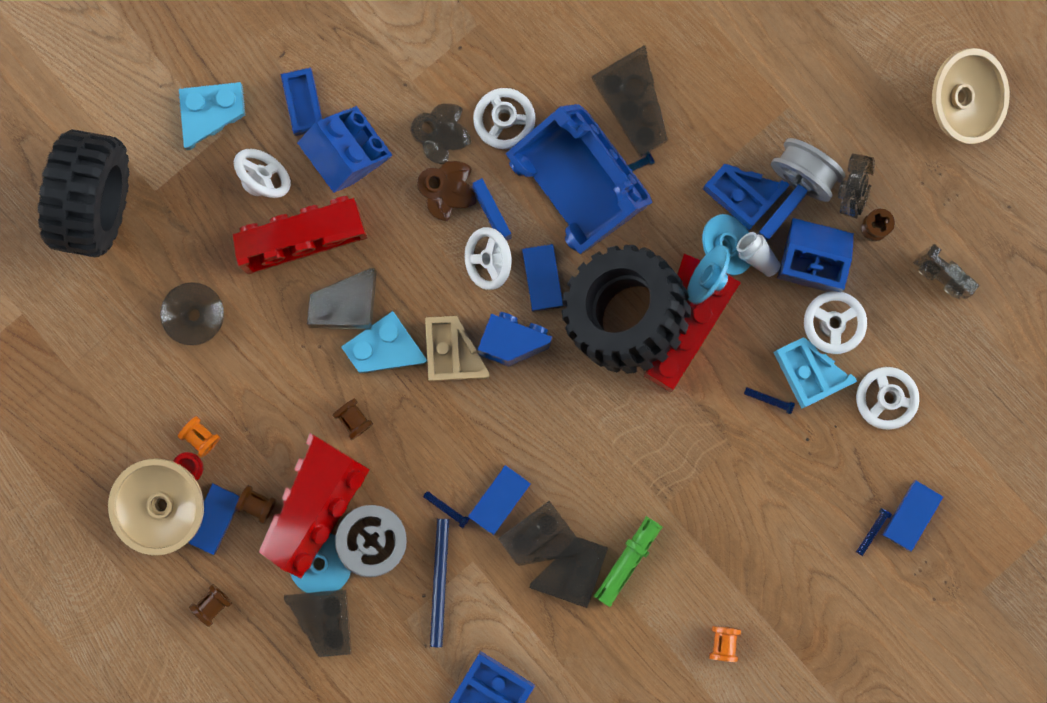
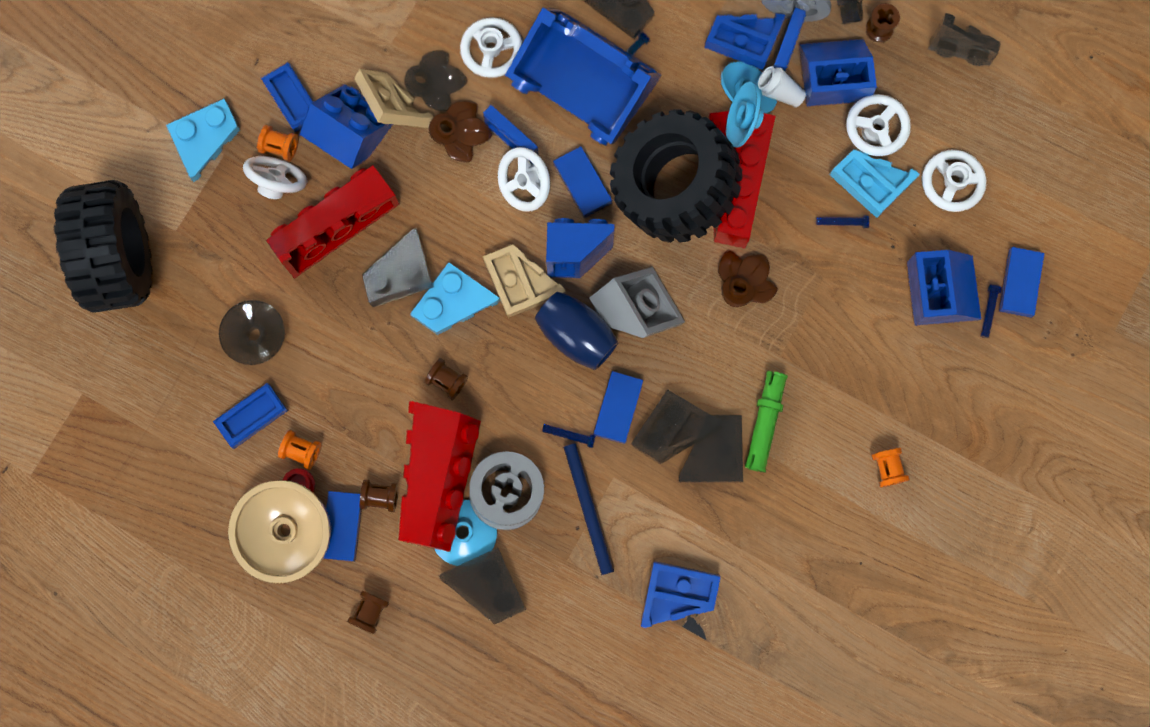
camera: 20 degrees left, 5 degrees down
none -> blue tile [213,383,288,449]
none -> orange bush [257,125,299,162]
none -> tan wing [354,69,433,128]
none -> dark blue piece [535,292,619,370]
none -> light grey slope [589,267,685,338]
none -> reddish brown plate [718,251,778,307]
none -> blue slope [907,250,981,326]

